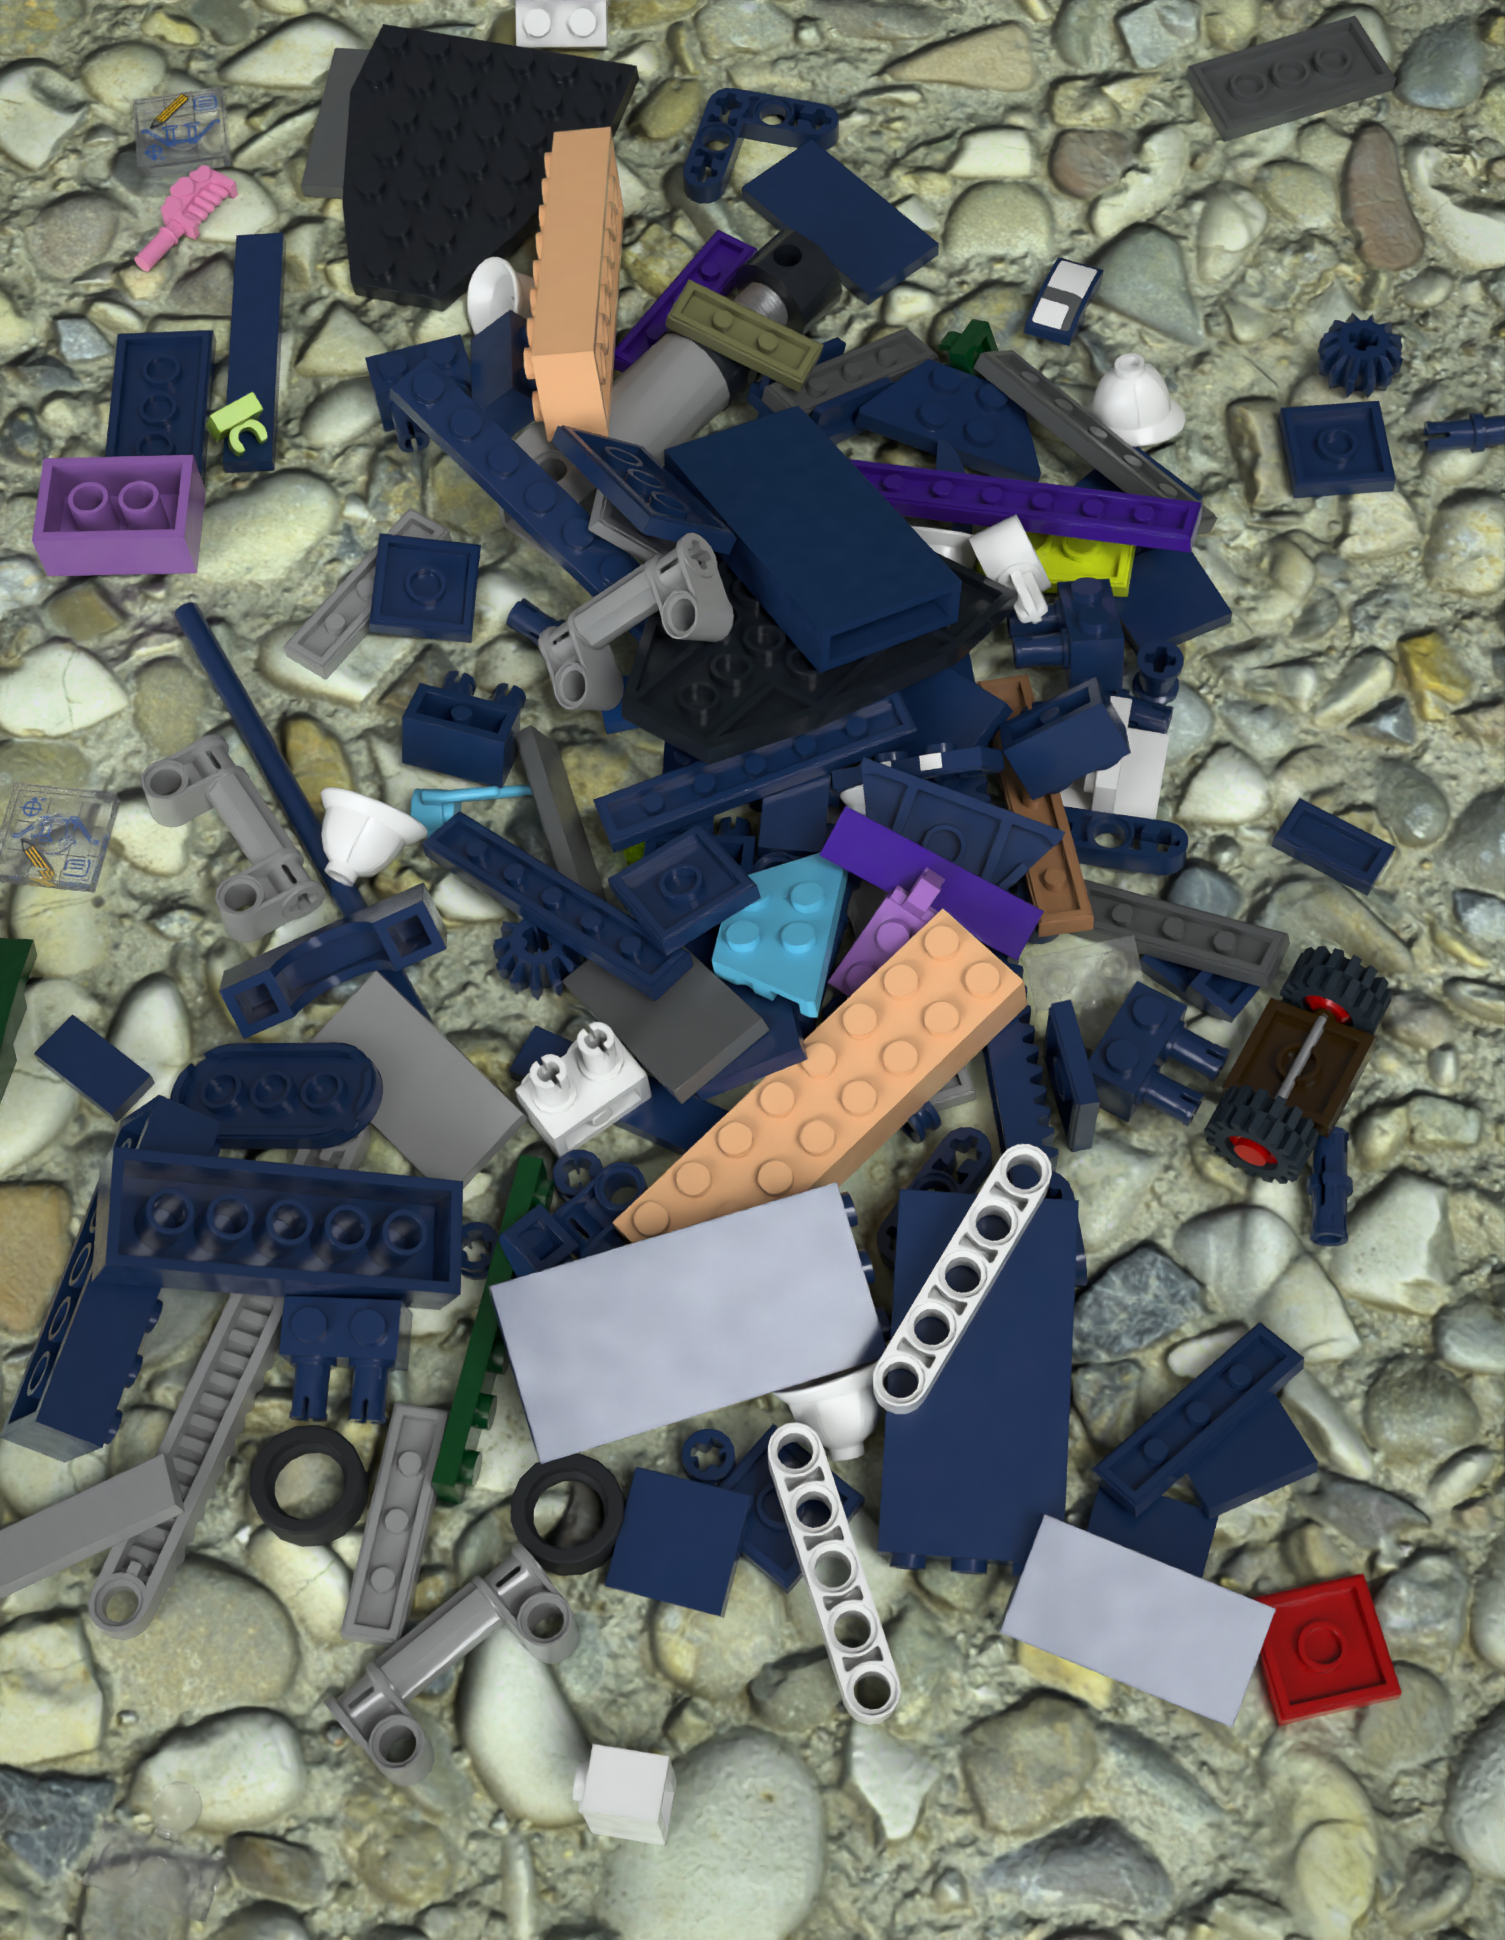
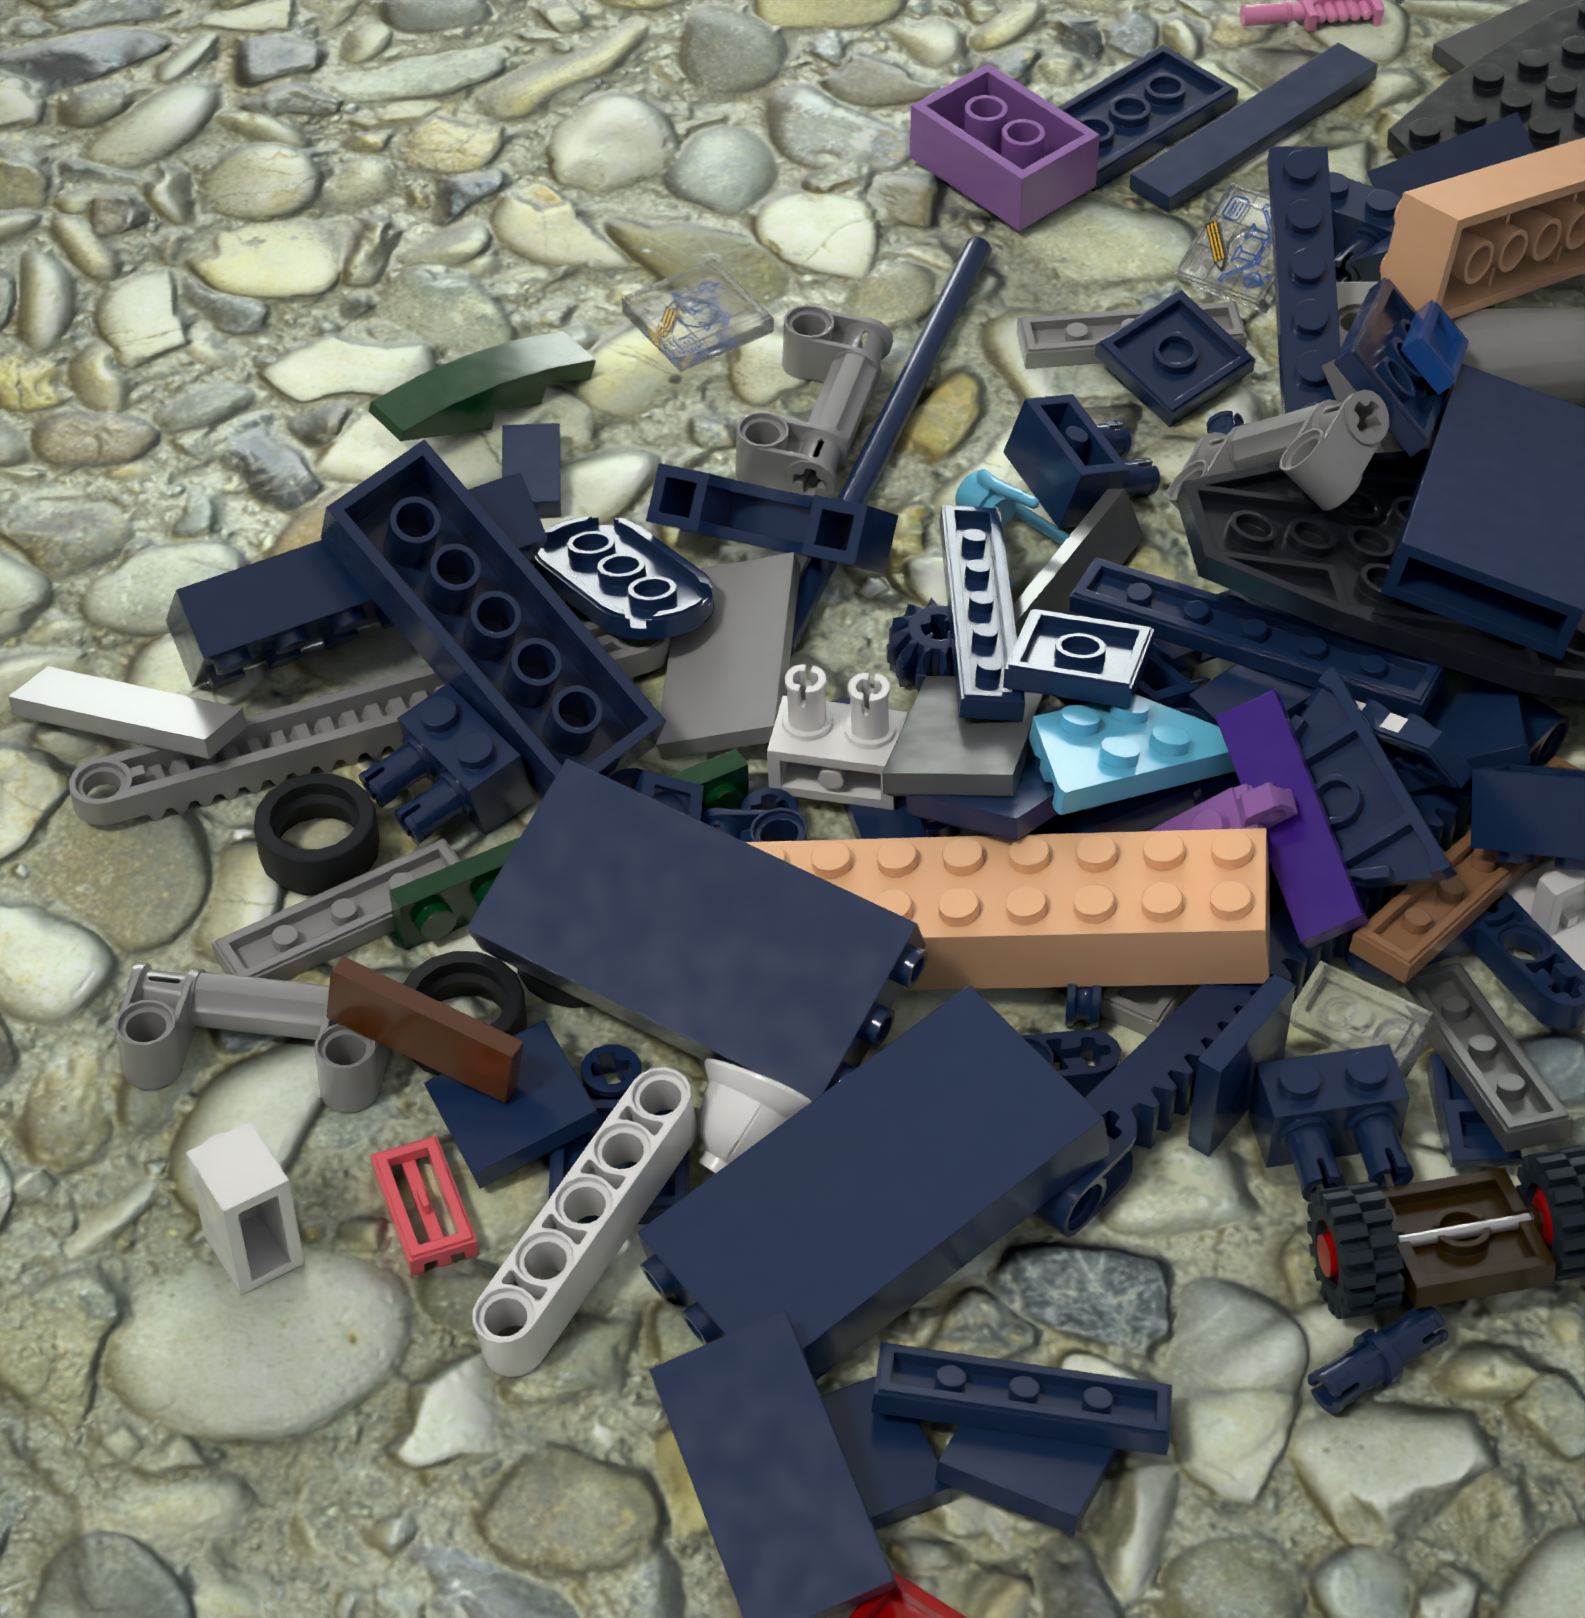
camera: 45 degrees right, 15 degrees down
lime tile [206,392,267,457] -> none
white hat [321,787,428,887] -> none
white beam [873,1144,1052,1414] -> none
none -> reddish brown tile [326,956,524,1103]
none -> coral tile [370,1135,479,1276]
none -> clear tile [1174,183,1275,313]
none -> dark blue tile [1365,112,1535,197]
none -> blue tile [1401,300,1469,395]

